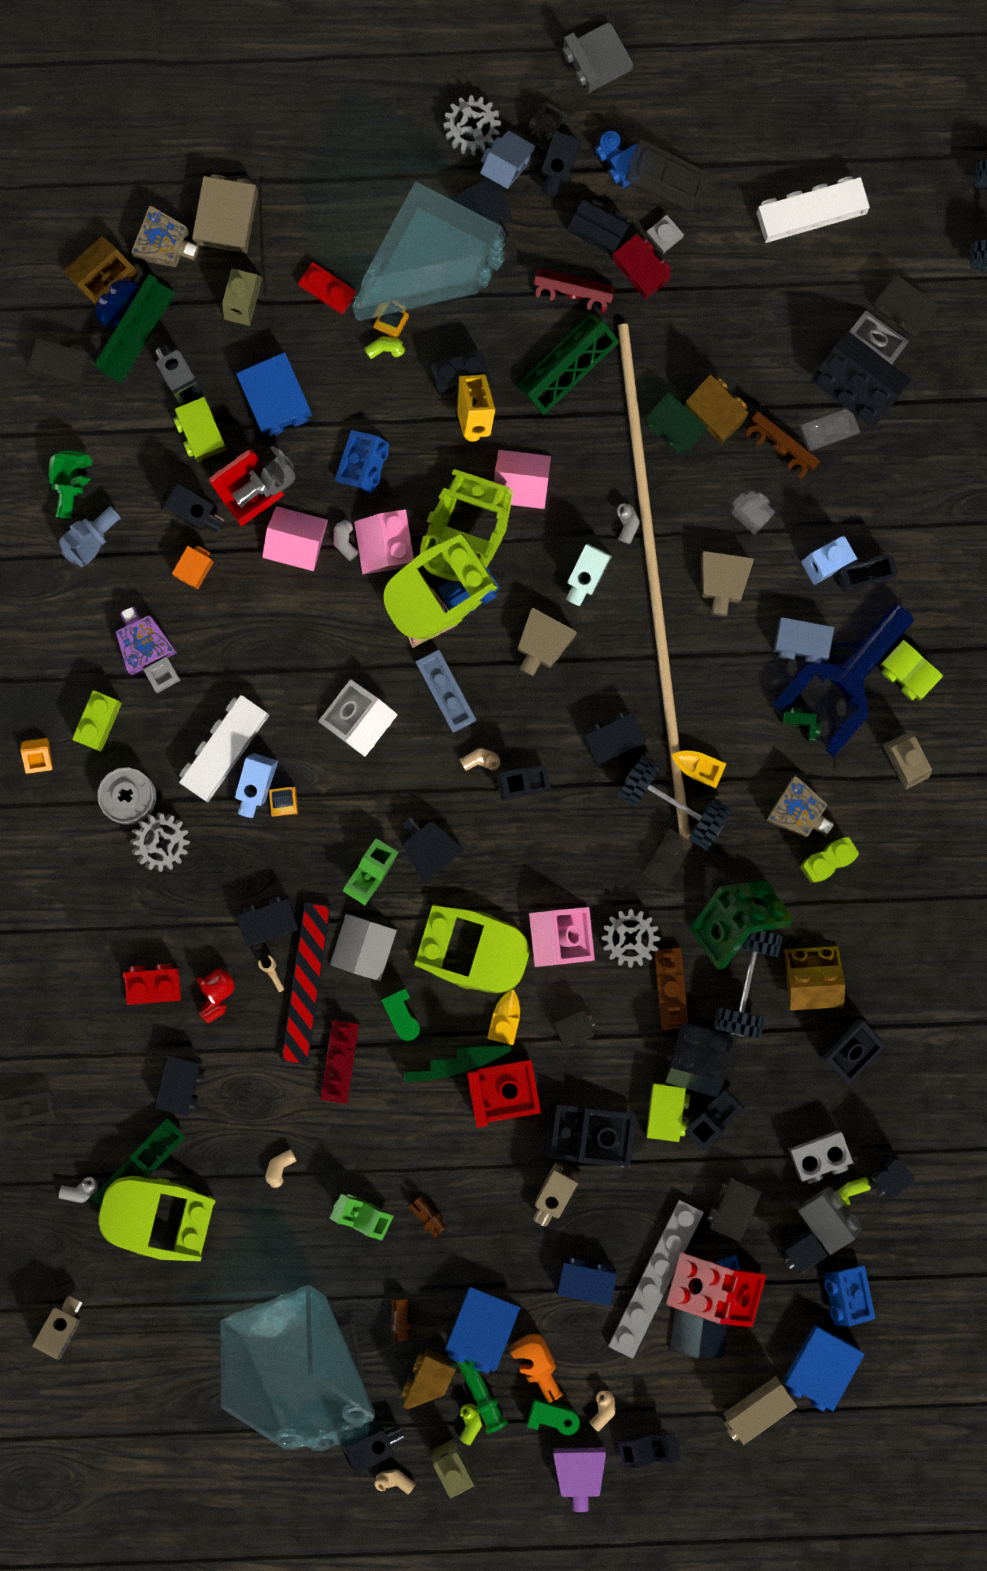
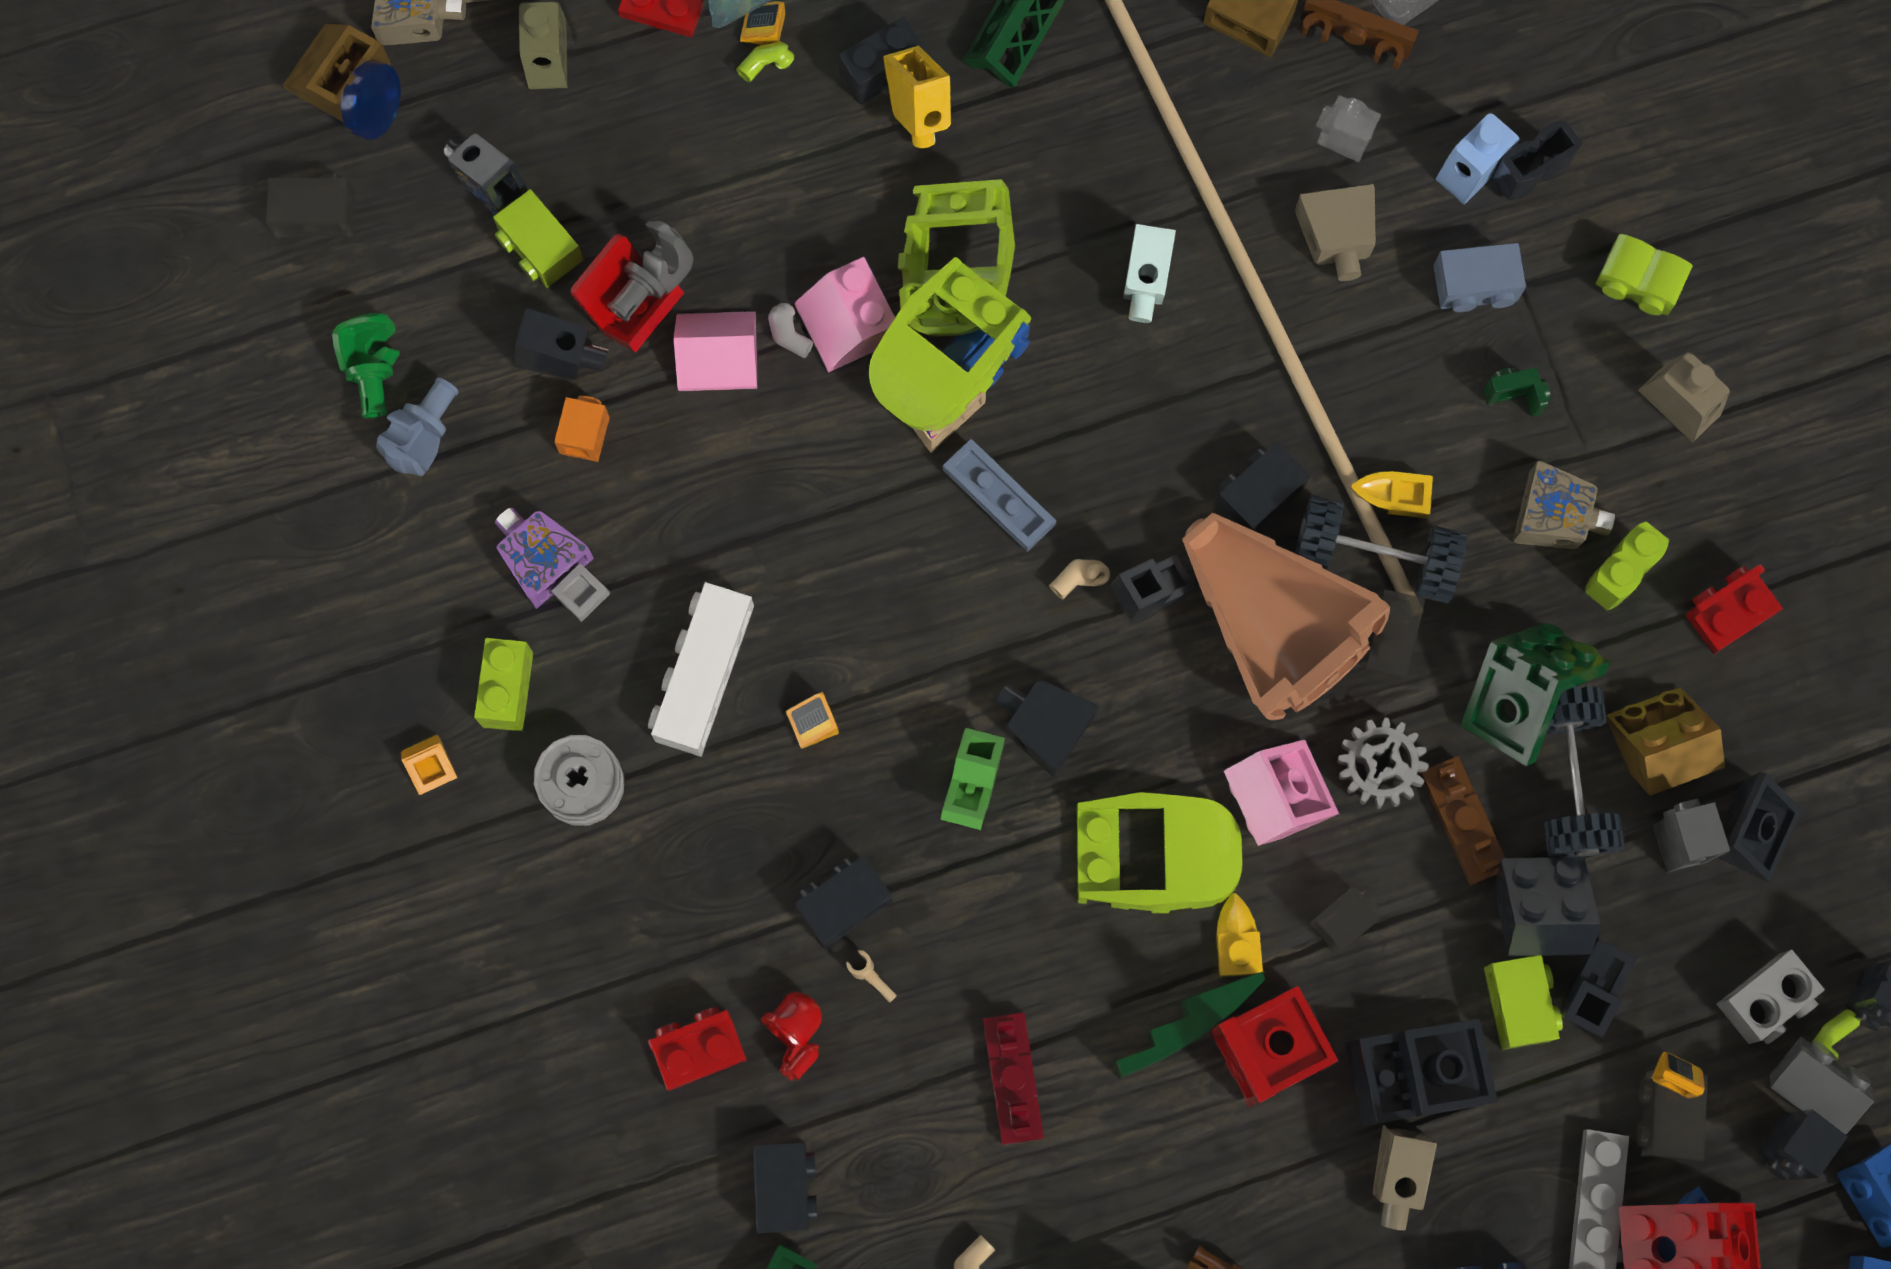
camera: 20 degrees left, 10 degrees down
dark green fence [94,274,176,384] -> none
light grey gear [130,812,190,872] -> none
light blue torso [235,753,278,818] -> none
blue brick [236,353,312,437] -> none
tile [281,902,331,1065] -> none
white slope [318,679,398,756] -> none
light grey slope [330,914,397,981] -> none
blue bracket [335,430,389,493] -> none
green leg [381,988,420,1041] -> none
bright pink slope [494,450,551,509] -> none
dark tan torso [518,608,577,676] -> none
light grey arm [616,503,640,544] -> none
clear green brick [646,392,708,456] -> none
clear blue piece [772,604,914,757] -> none
none -> nougat cone [1182,513,1390,720]
none -> light orange slope [1651,1052,1705,1098]
none -> dark grey brick [1652,799,1730,873]
none -> red bracket [1686,564,1783,654]

